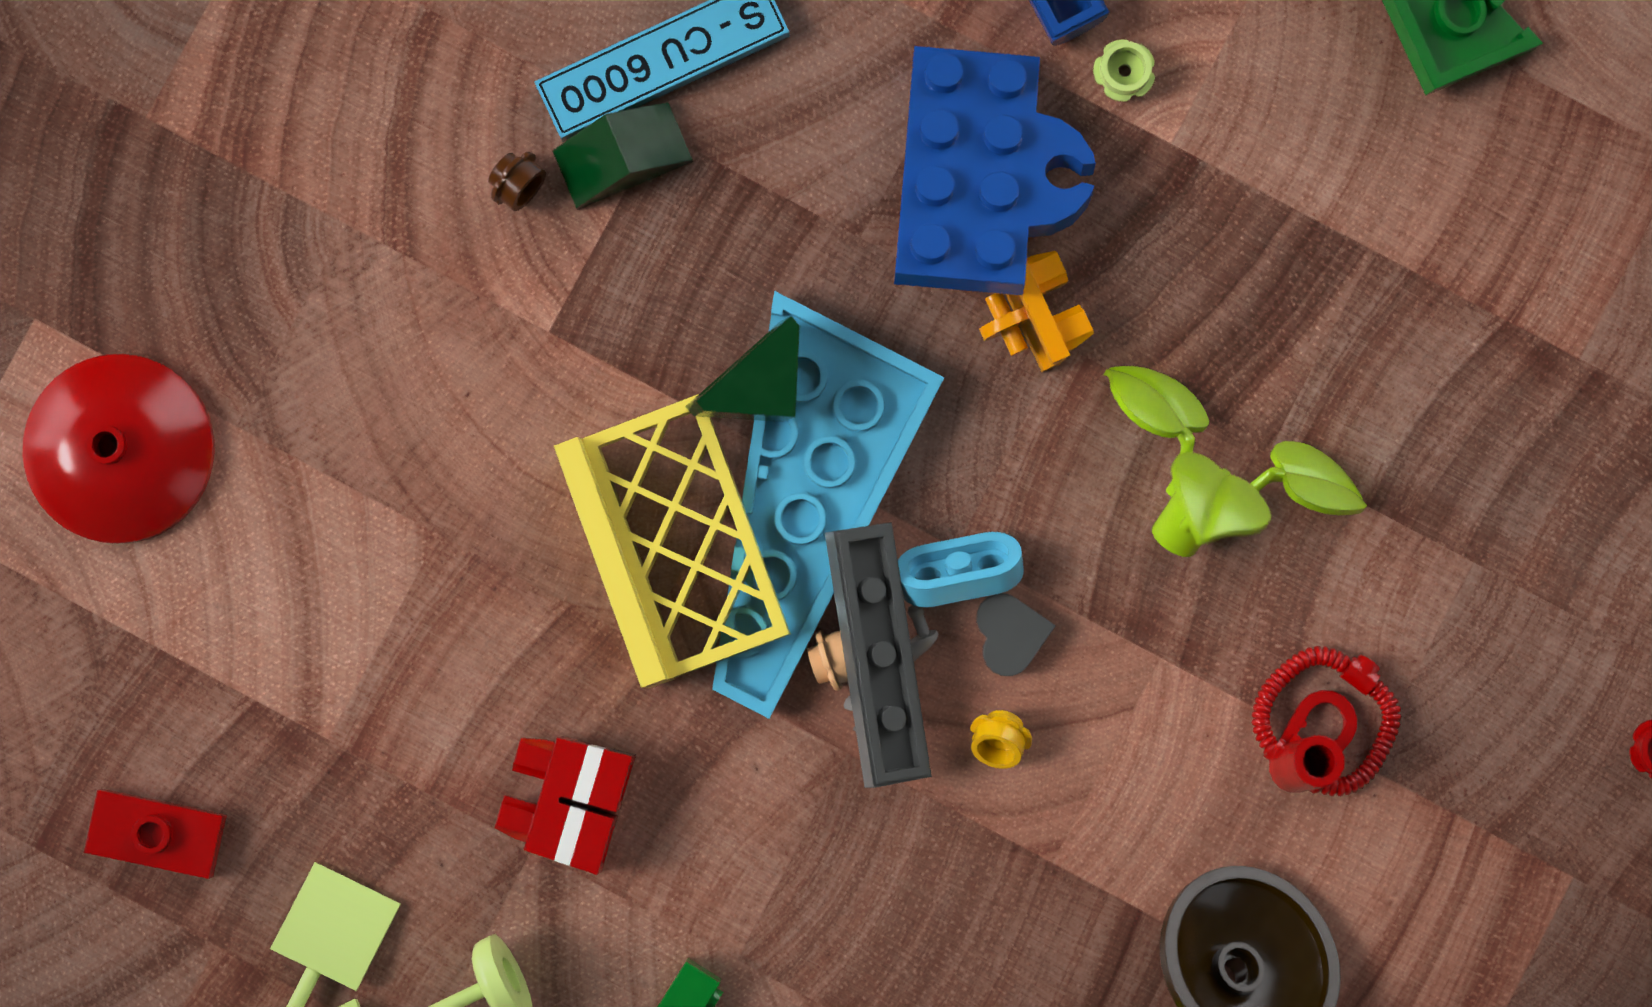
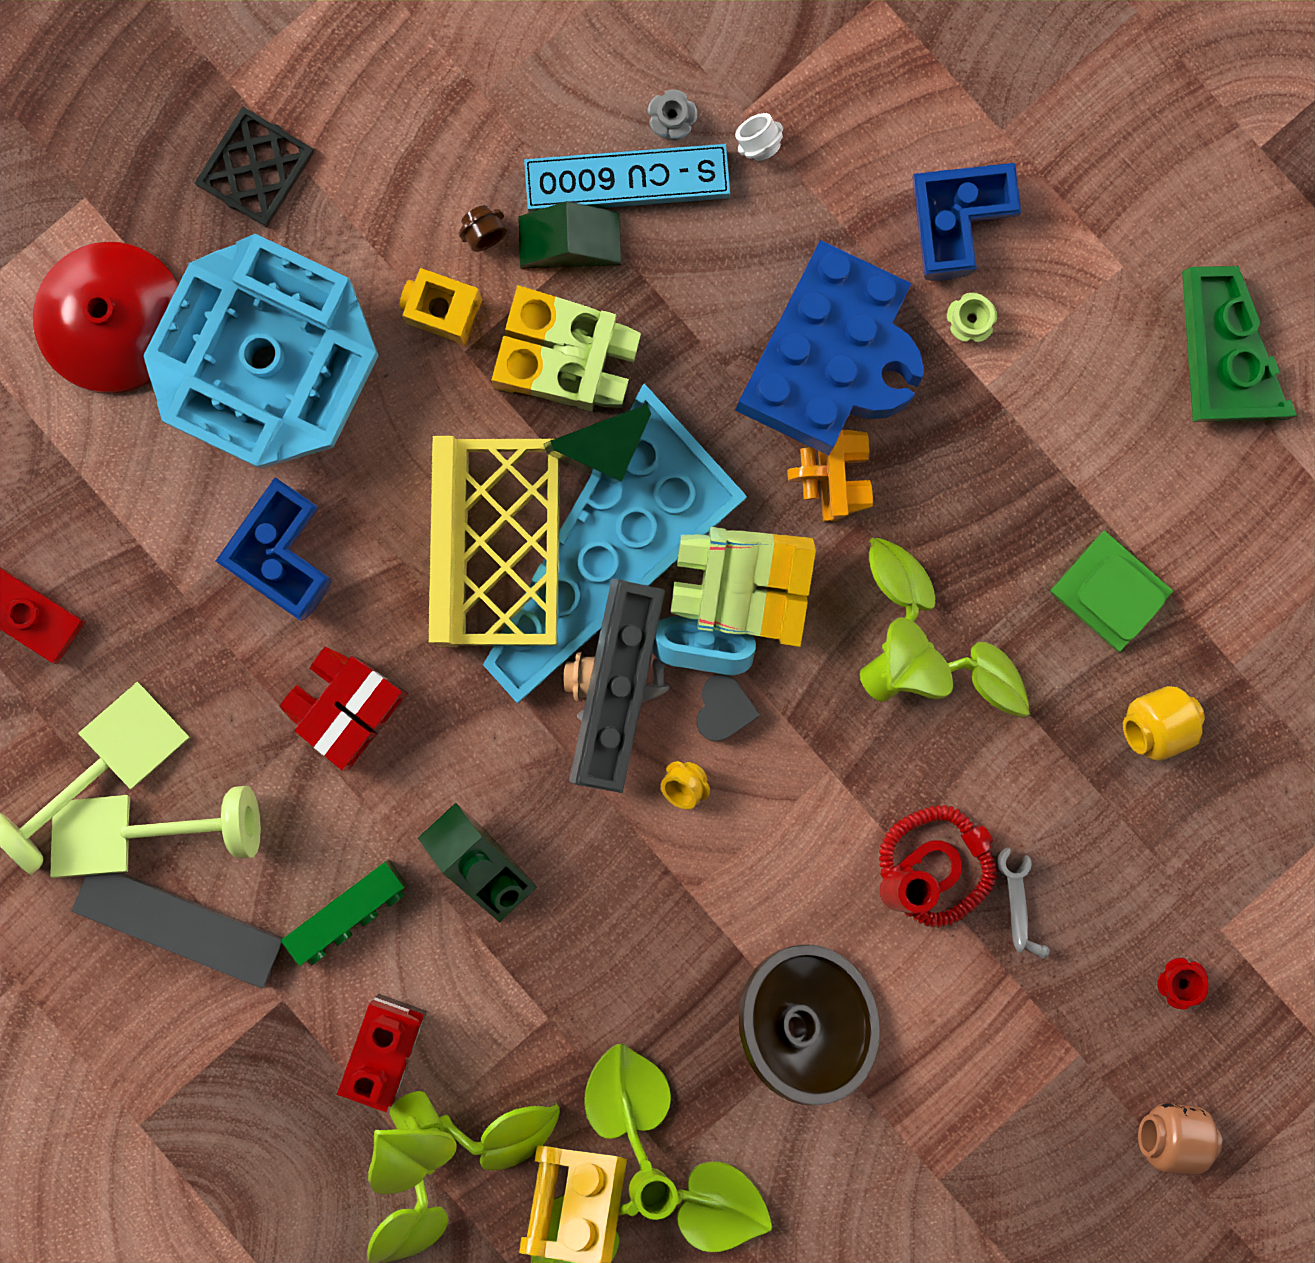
camera: 20 degrees right, 0 degrees up
none -> medium azure piece [143,234,379,469]
none -> pearl dark grey window [195,106,315,228]
none -> blue brick [215,477,332,621]
none -> yellow brick [399,268,483,346]
none -> dark green slope [418,803,537,922]
none -> yellowish green hips [491,285,641,411]
none -> yellowish green hips [671,527,816,647]
none -> light grey piece [996,848,1050,959]
none -> bright green piece [1049,530,1173,652]
none -> yellow head [1123,686,1205,761]

